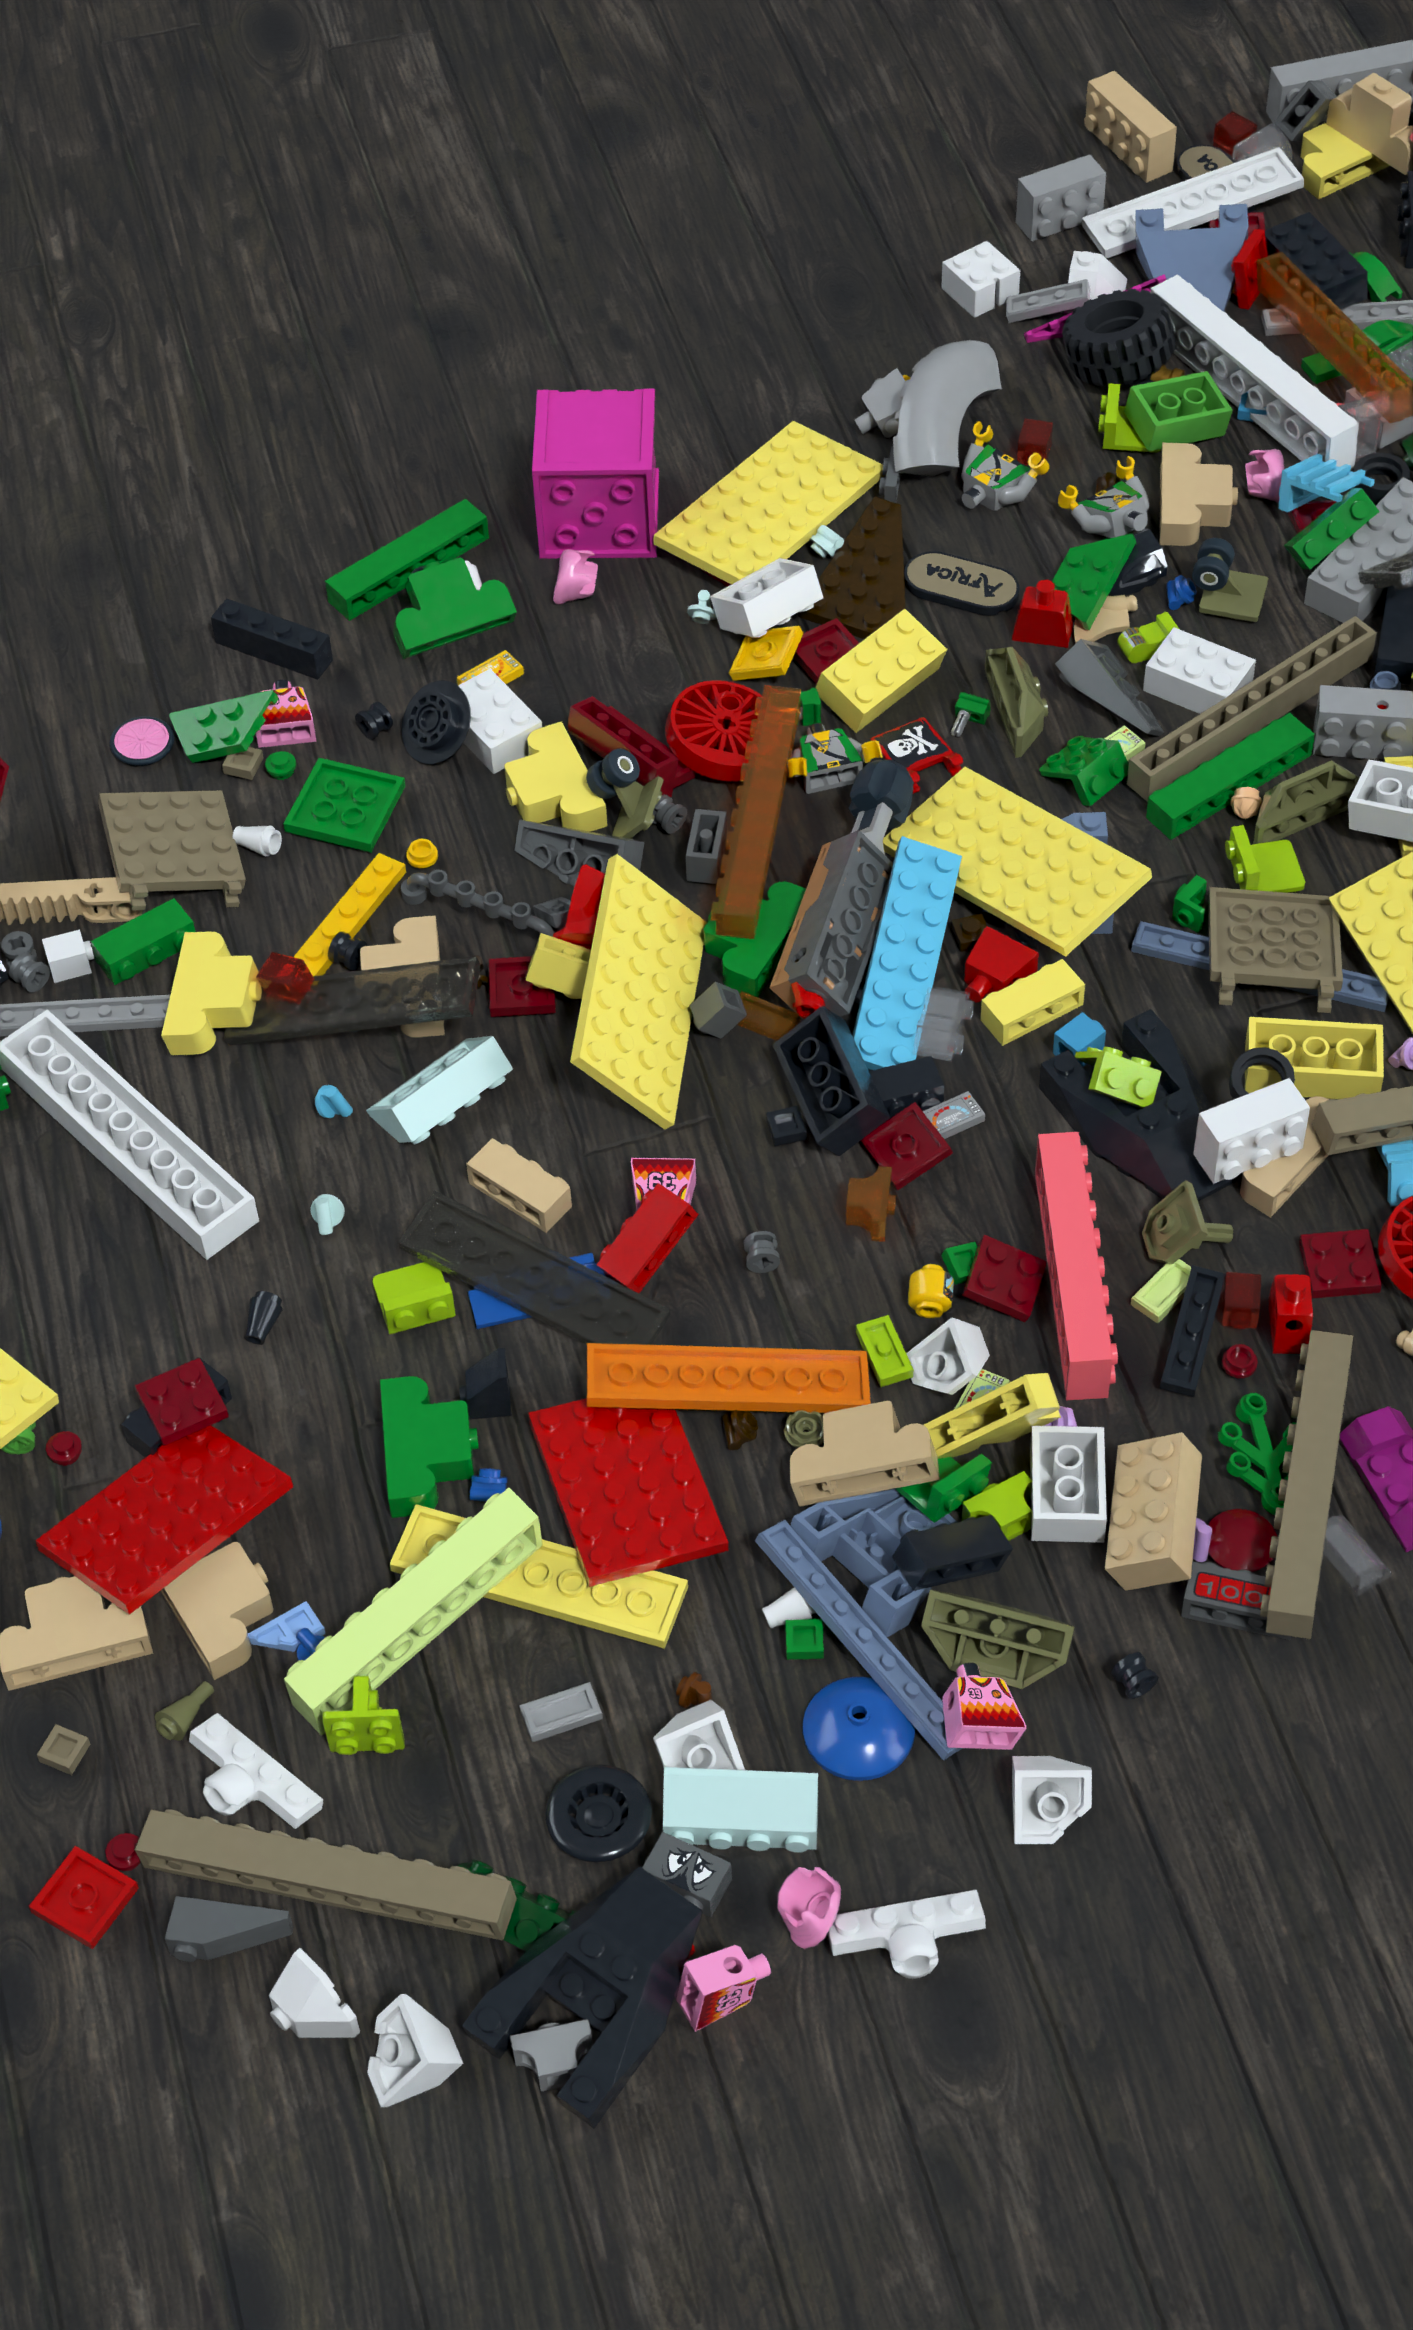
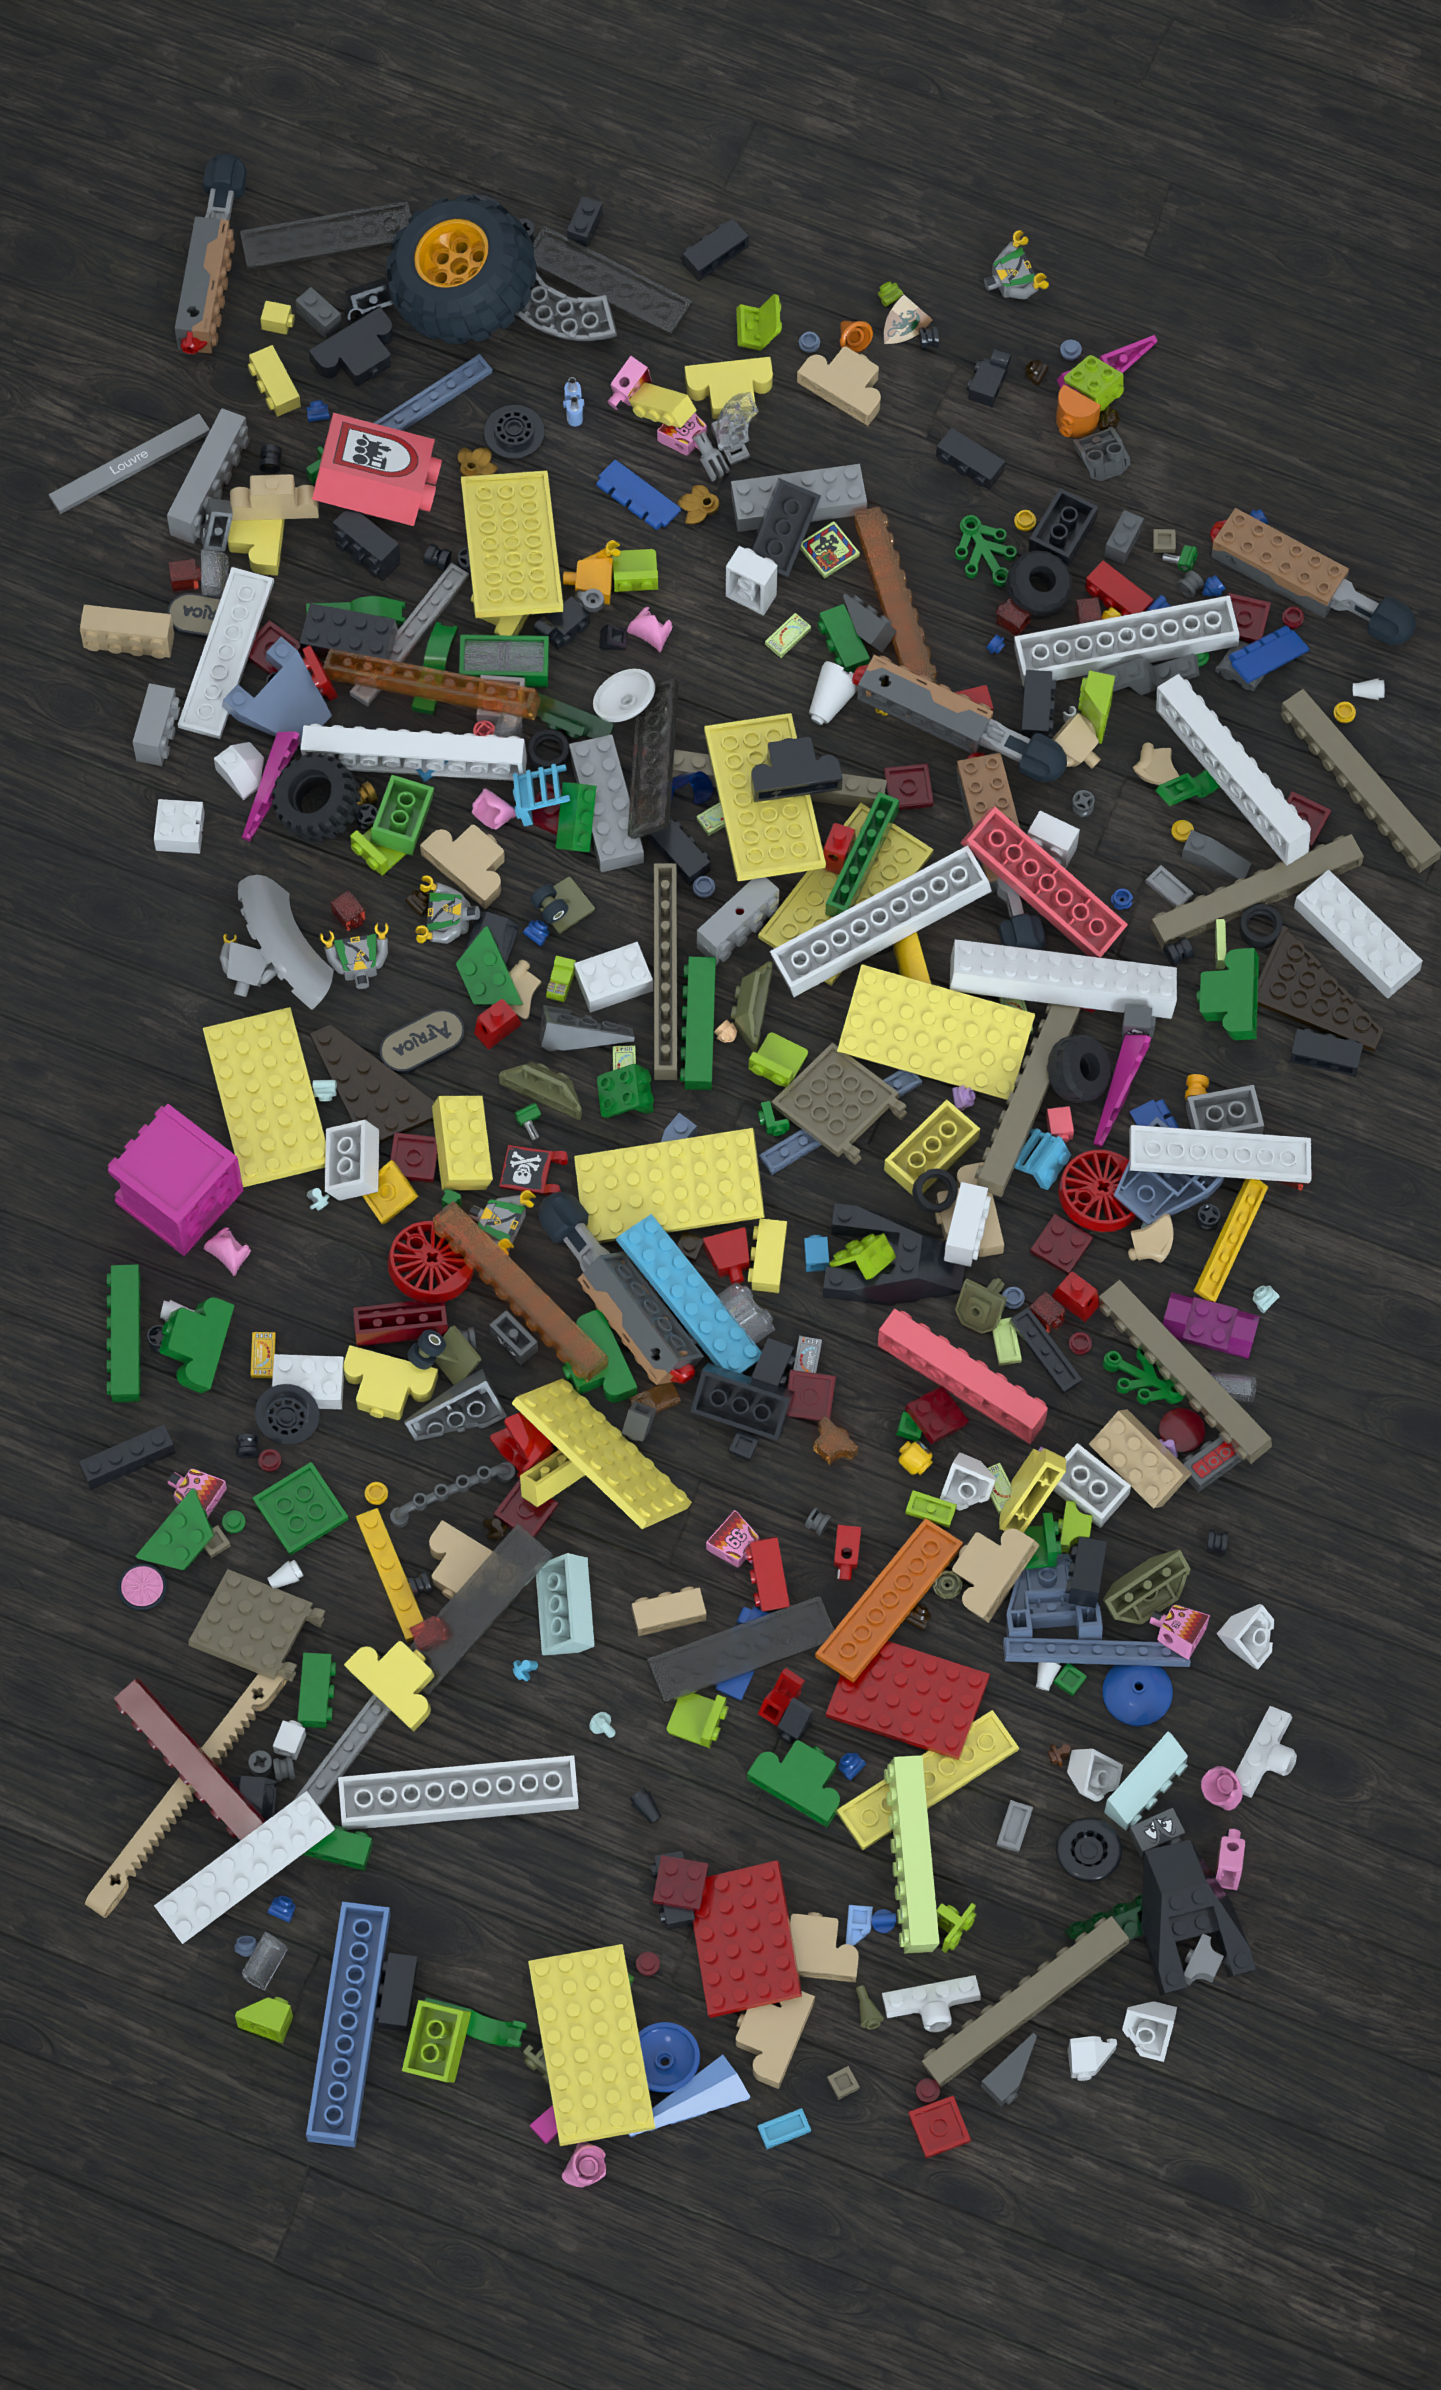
camera: 55 degrees left, 15 degrees up
dark grey plate [533,897,571,930] -> none
dark grey plate [879,446,902,503] -> none
light grey tile [1006,279,1090,323] -> none
none -> light grey tile [49,414,210,514]
none -> dark red plate [258,1449,281,1472]
none -> red brick [758,1668,805,1726]
none -> red torso [834,1525,861,1581]
none -> sand blue plate [1002,1287,1025,1309]

